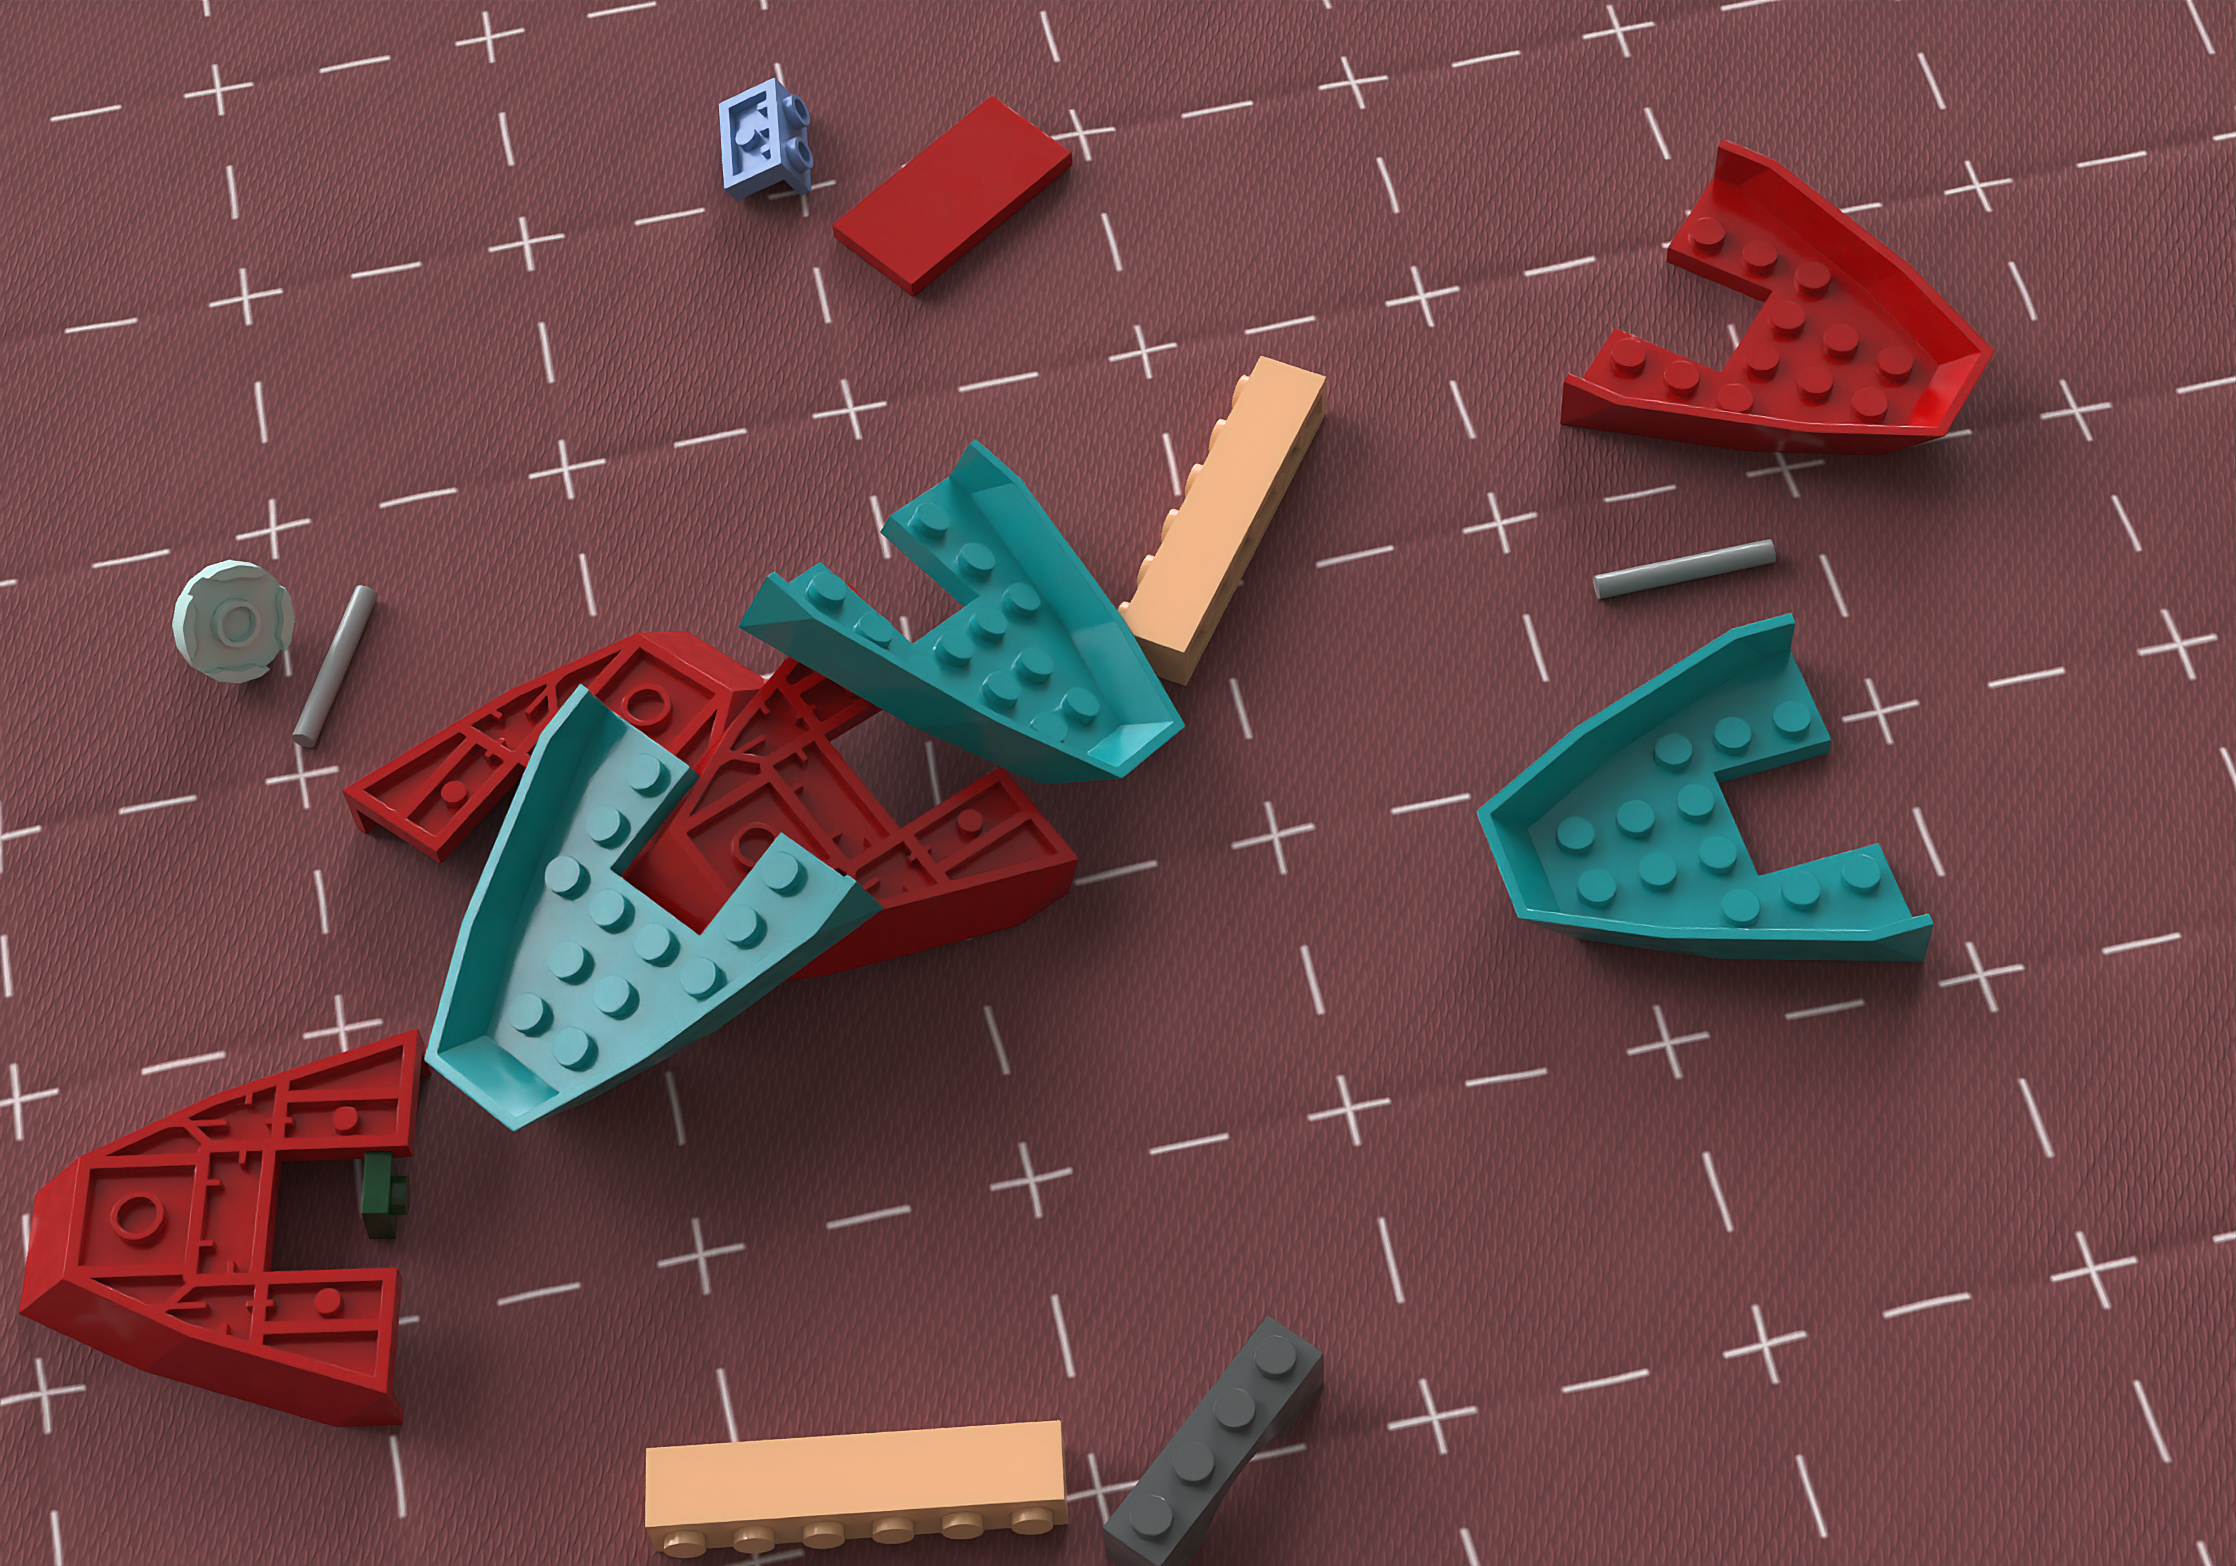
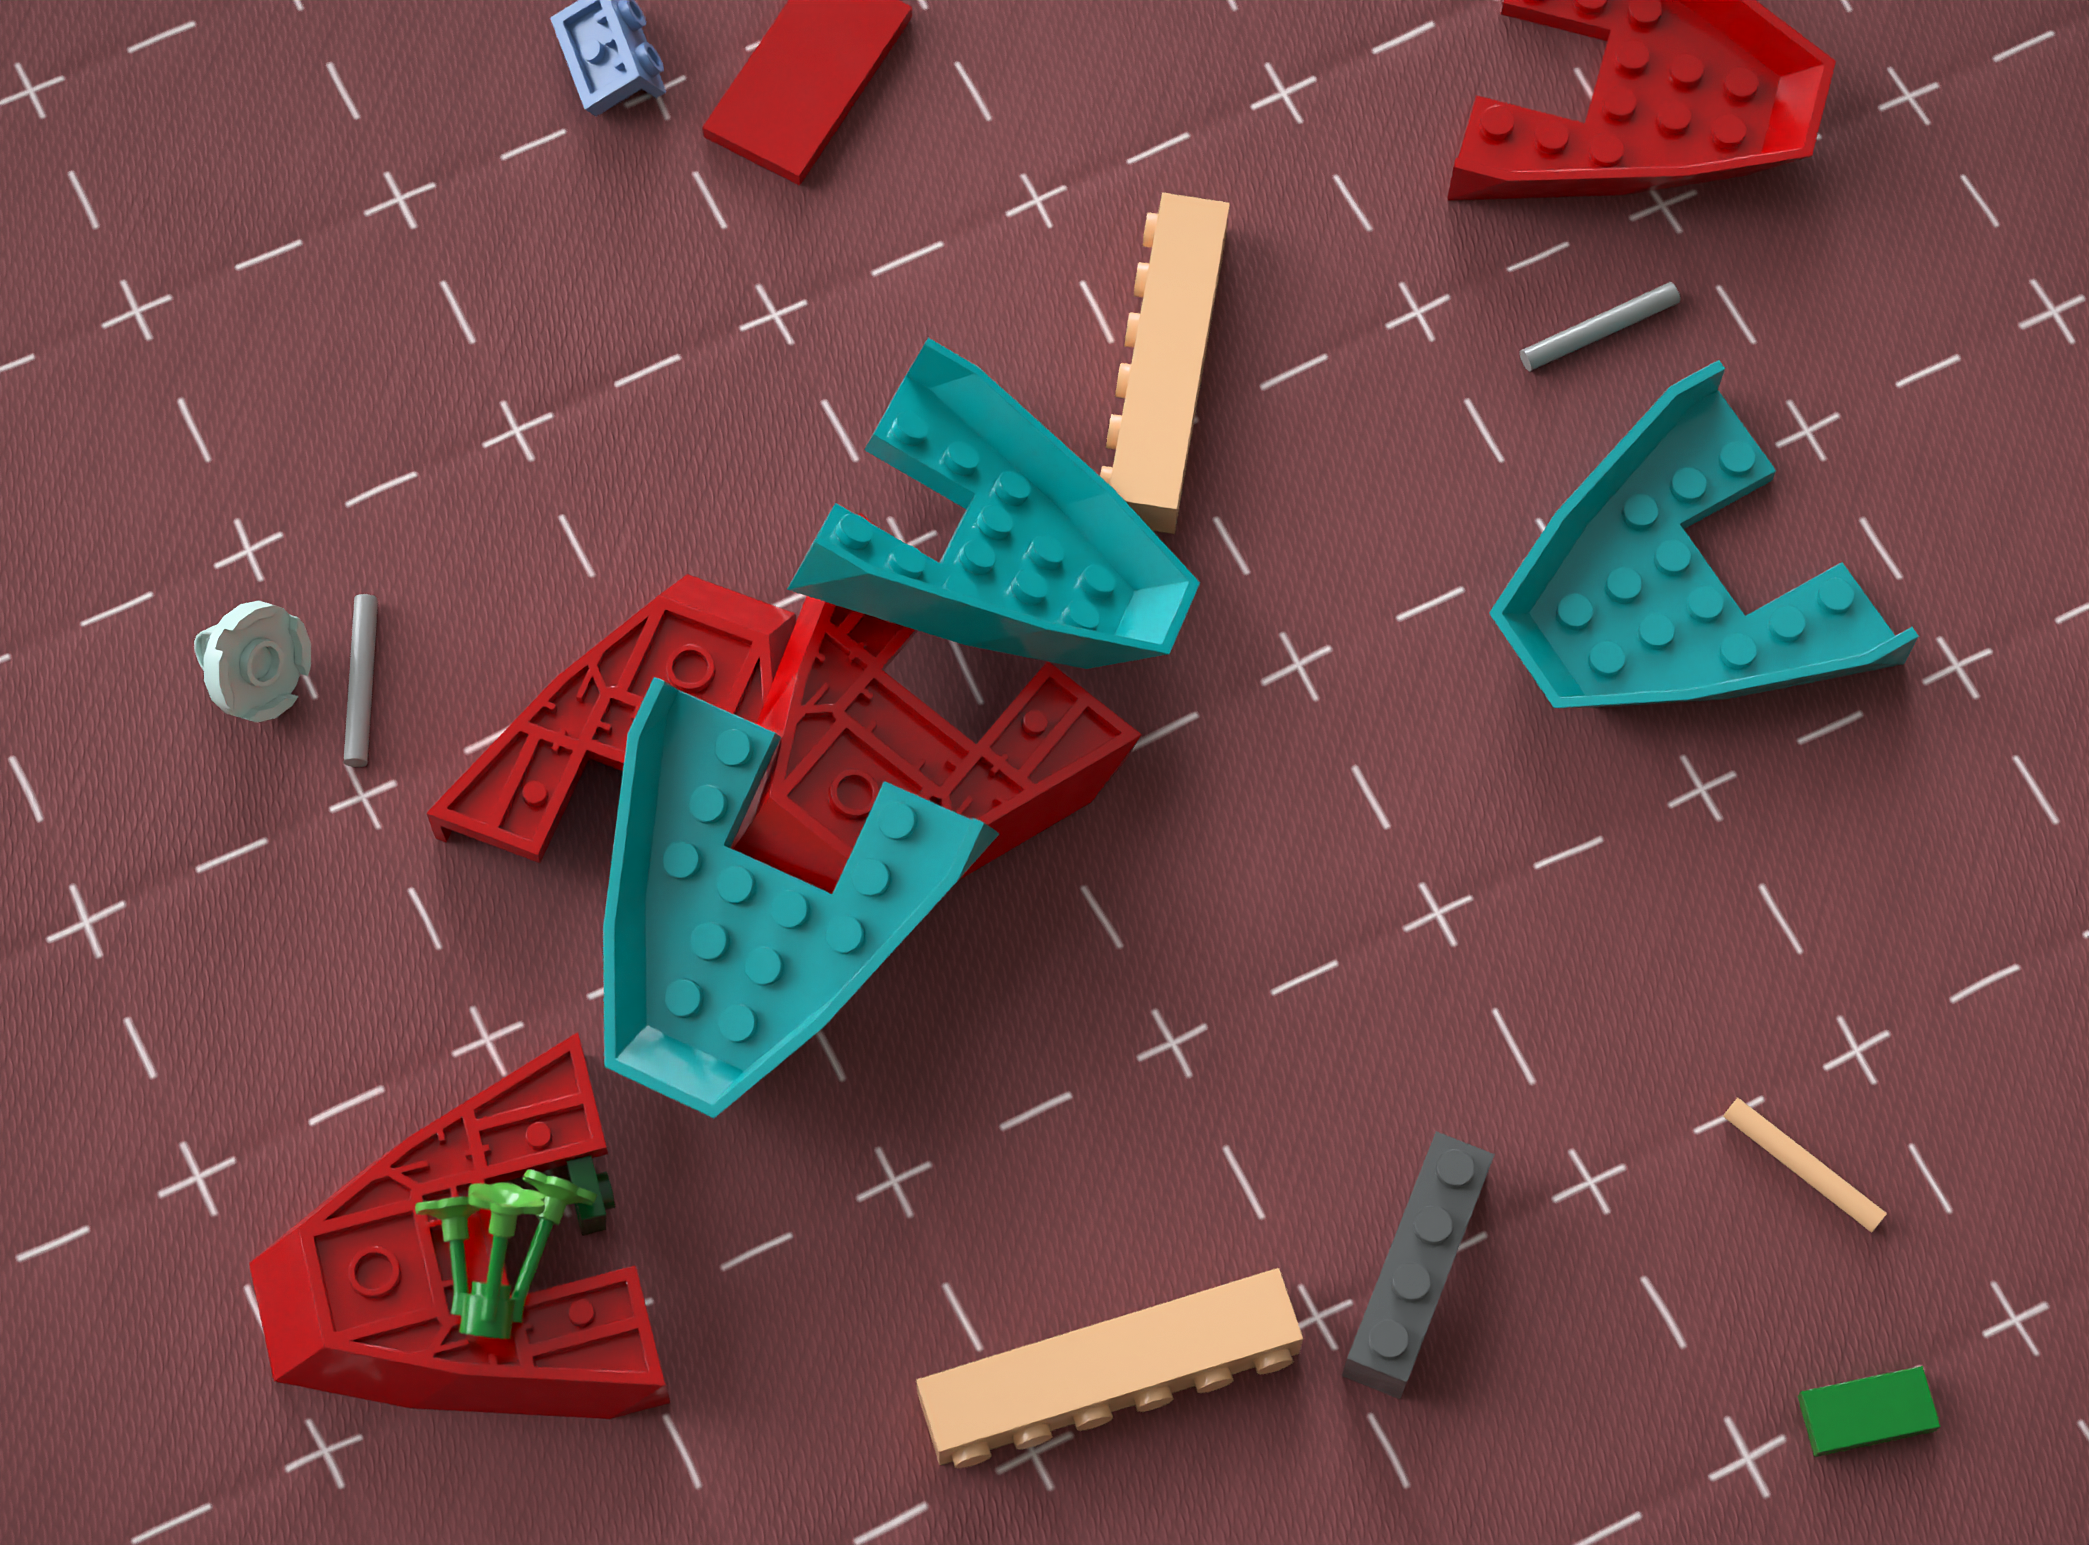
camera: 20 degrees left, 10 degrees up
none -> plant [415,1170,597,1339]
none -> light nougat bar [1723,1098,1887,1233]

